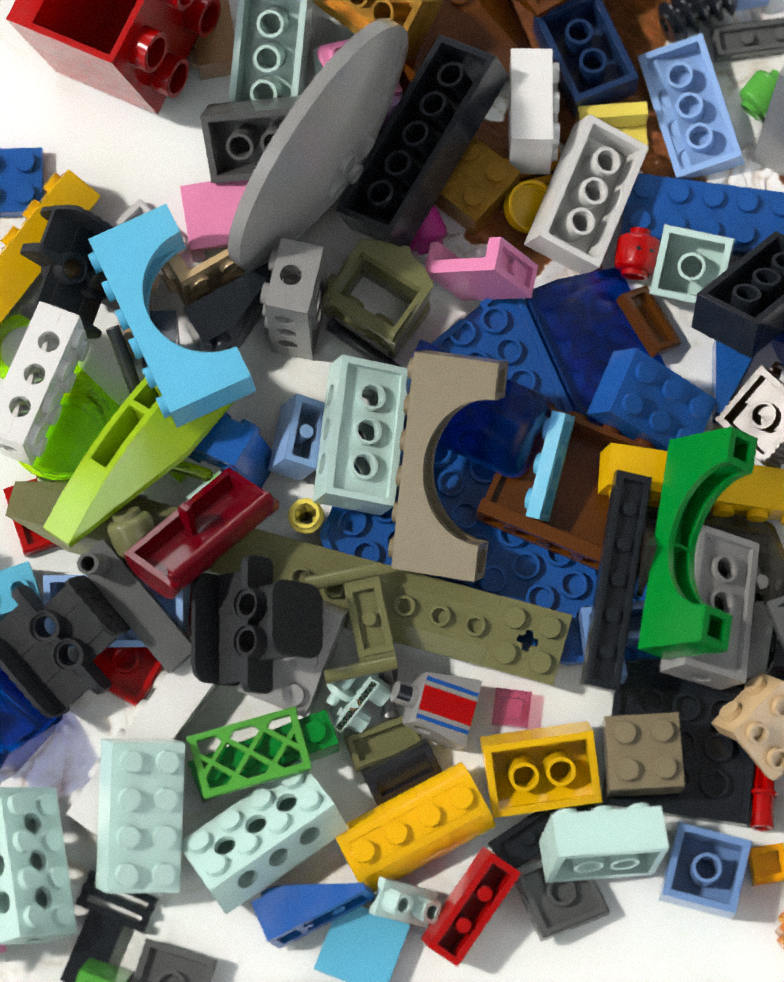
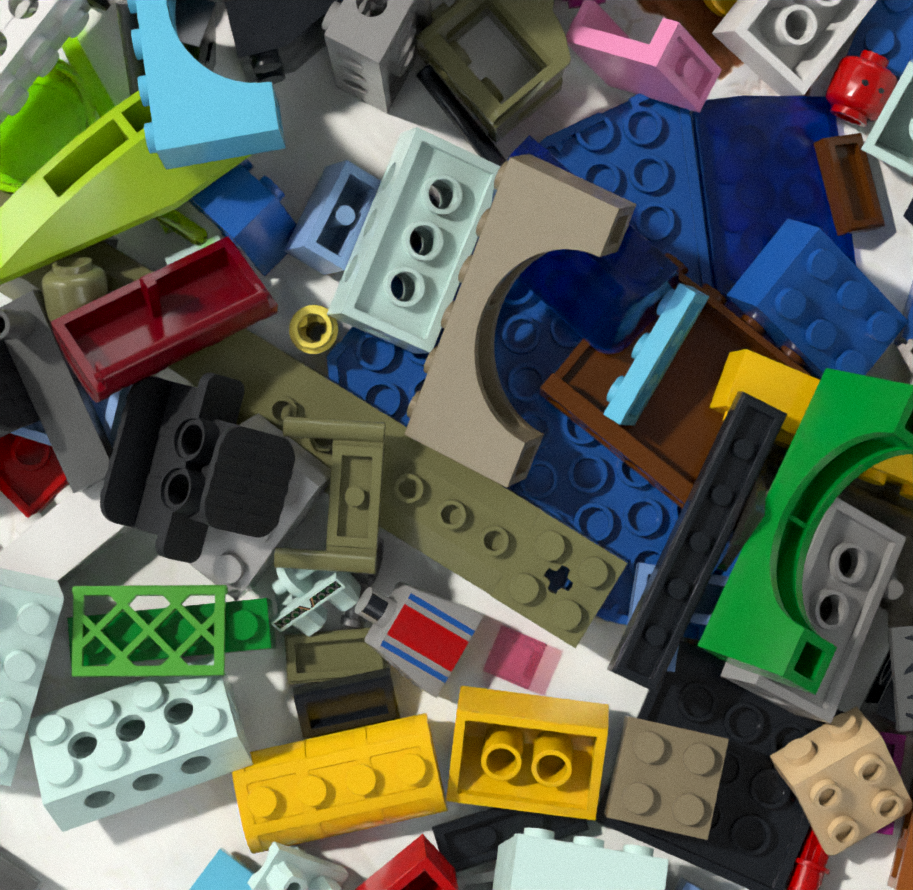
camera: 20 degrees right, 10 degrees up
blue slope [251,883,377,949] -> none

